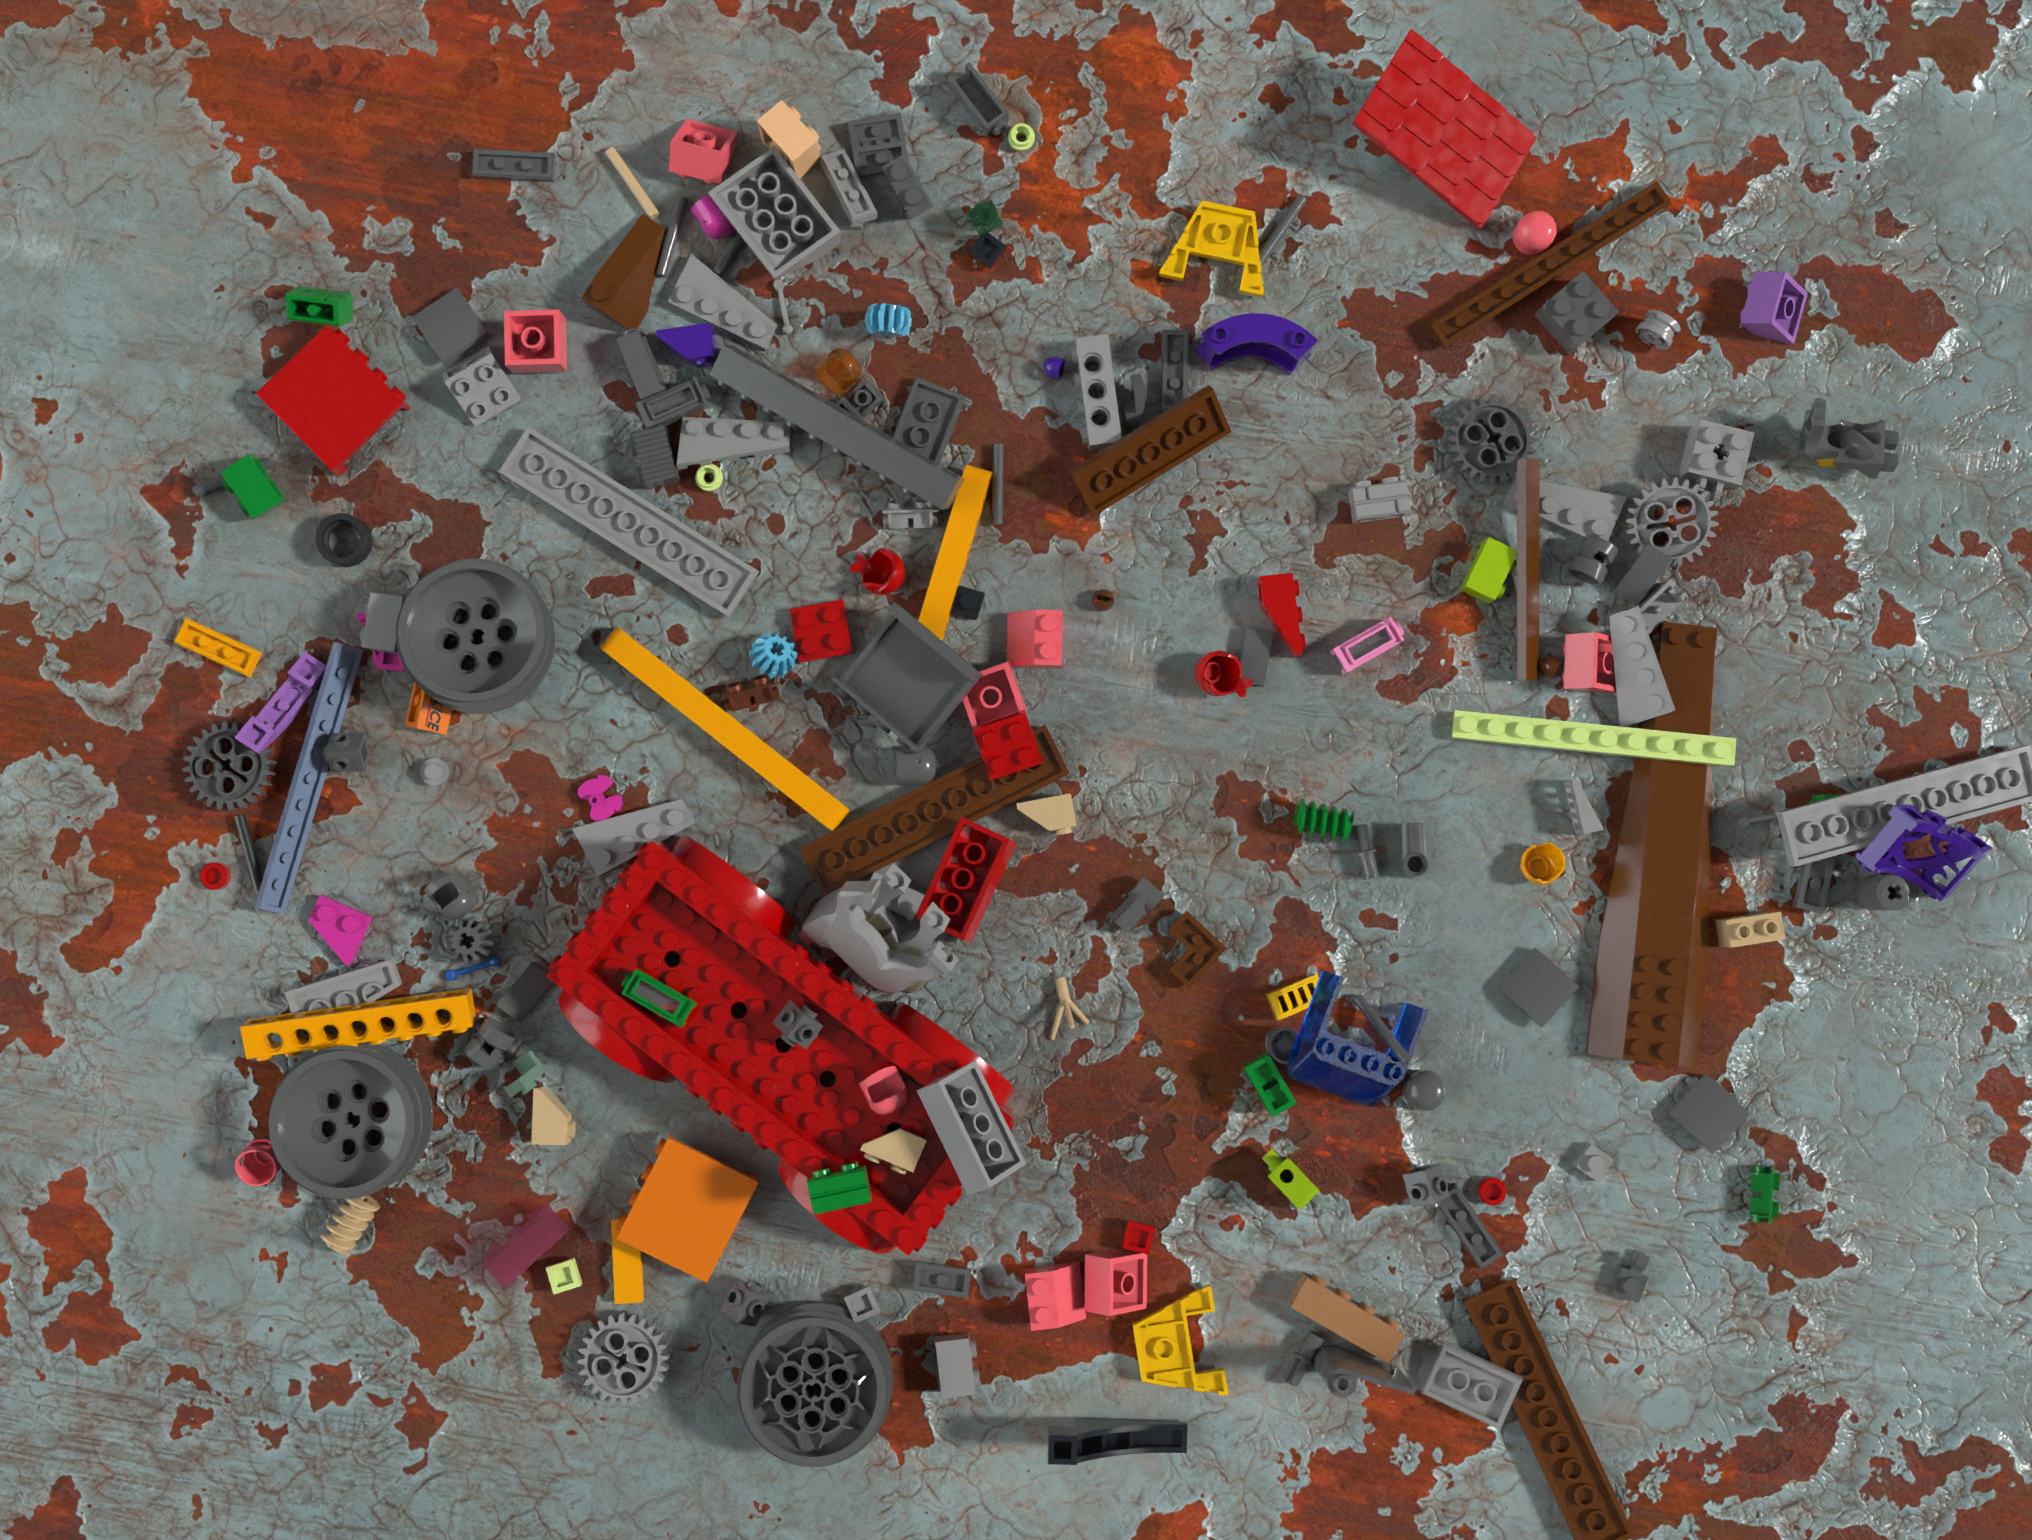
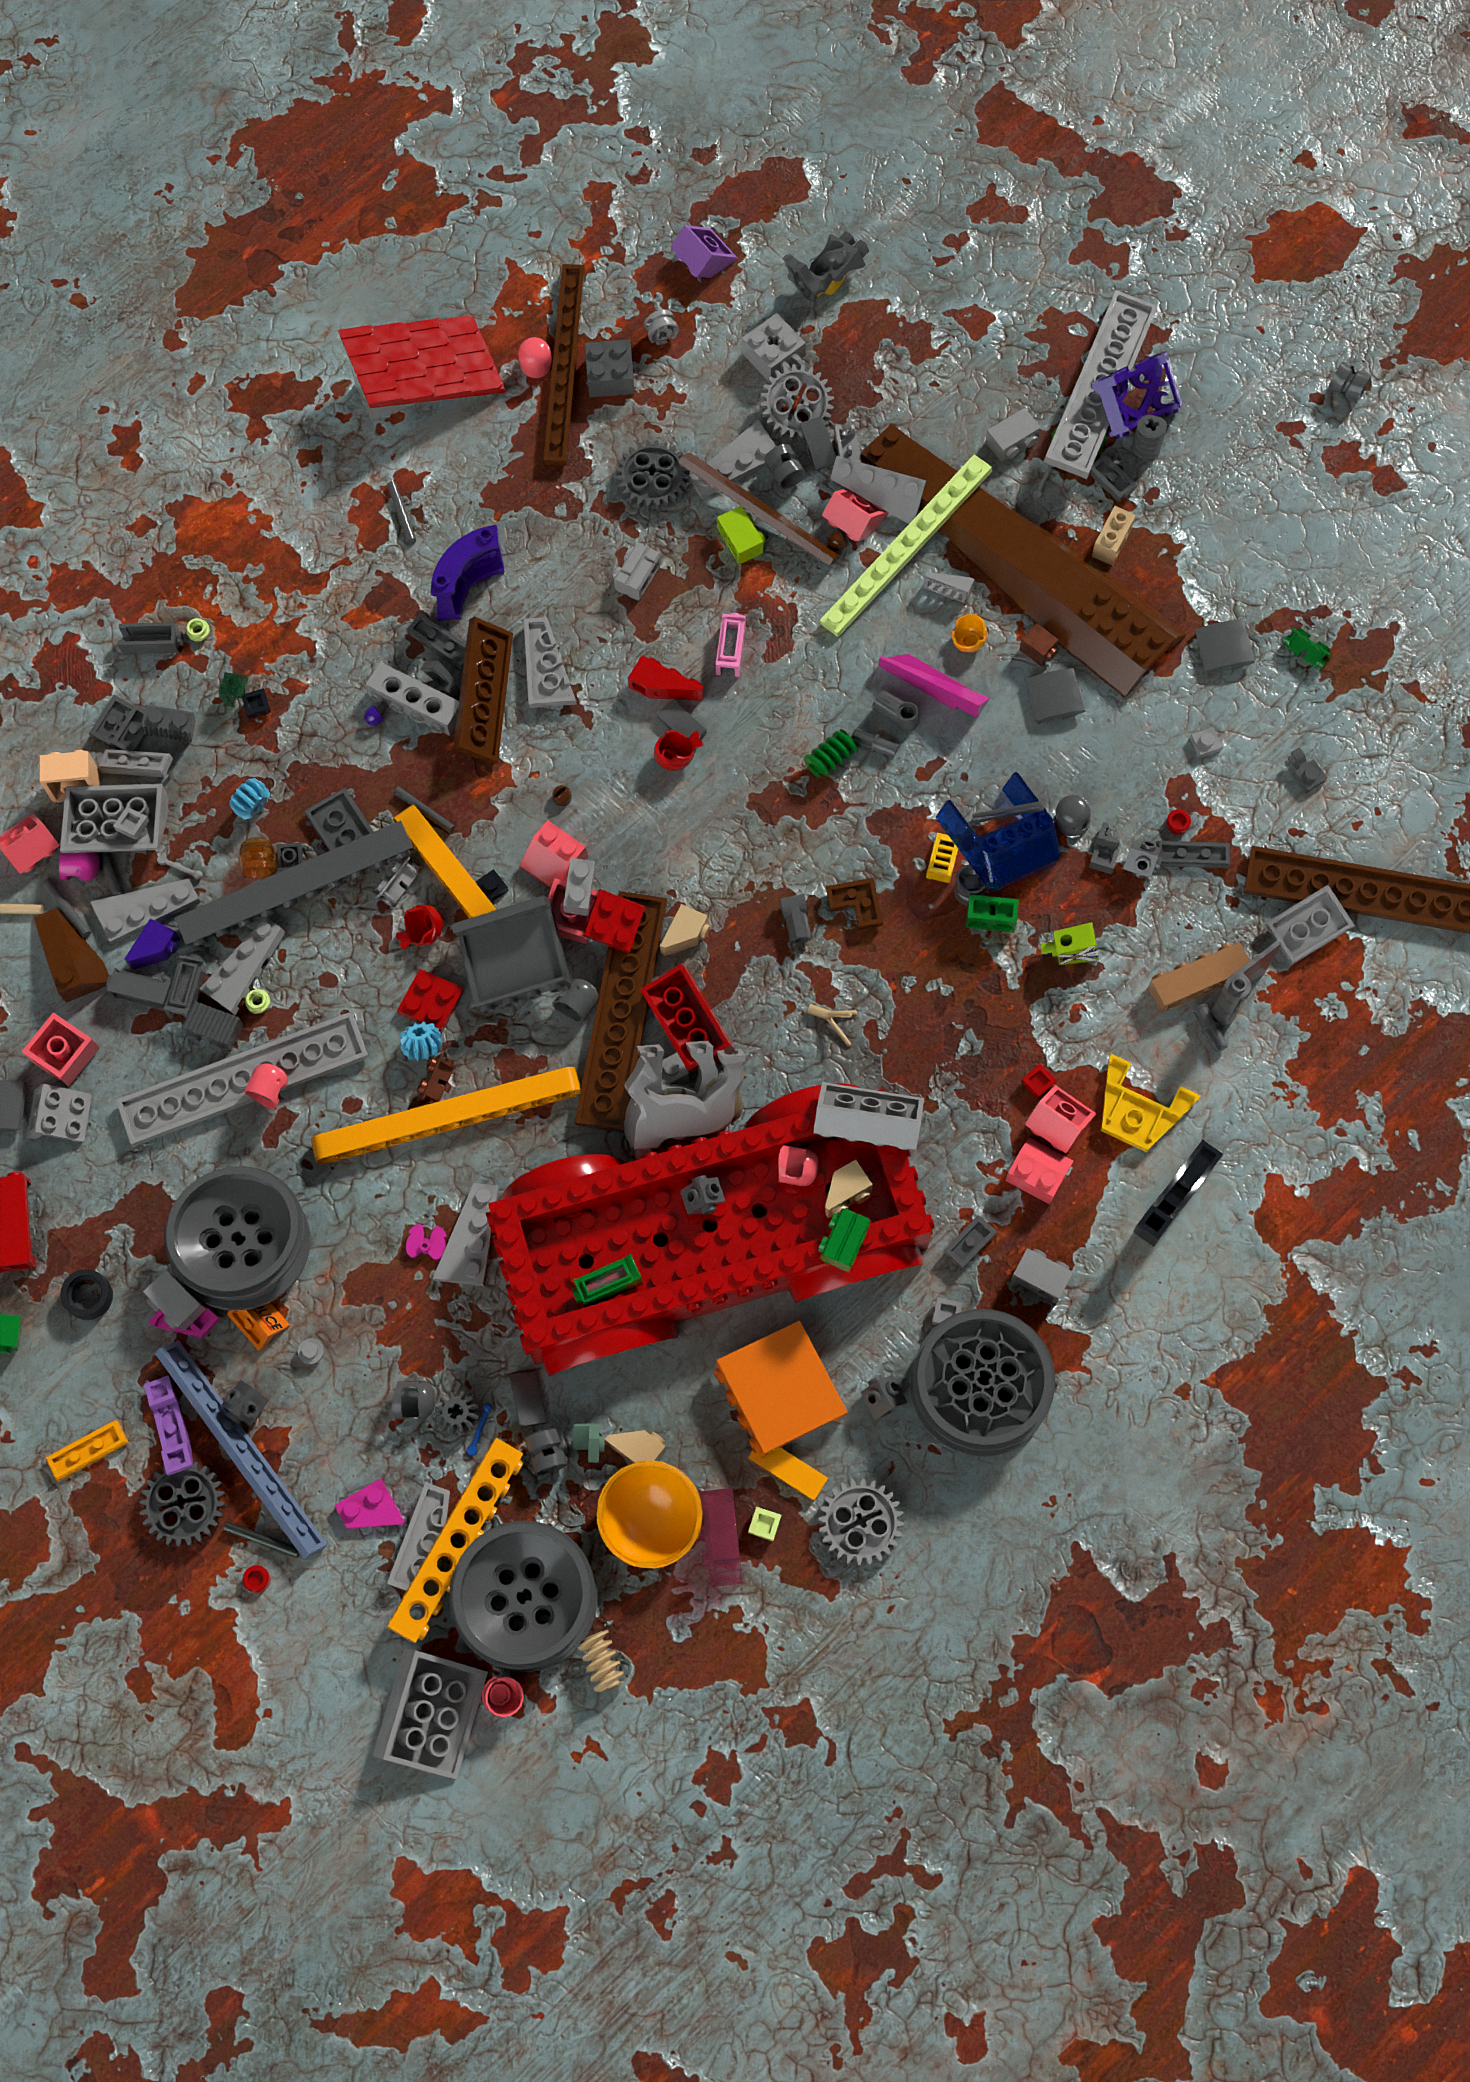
camera: 50 degrees left, 15 degrees down
yellow wing [1159,201,1264,298] -> none
none -> light grey plate [113,807,149,840]
none -> coral helmet [244,1063,288,1110]
none -> light grey slope [373,1649,488,1780]
none -> light grey wing [524,617,576,708]
none -> light grey brick [563,858,595,916]
none -> light orange piece [597,1460,703,1568]
none -> dark pink wedge [878,654,989,718]
none -> light grey brick [985,408,1041,462]
none -> copper brick [1019,623,1058,666]
none -> dark grey slope [1089,822,1120,875]

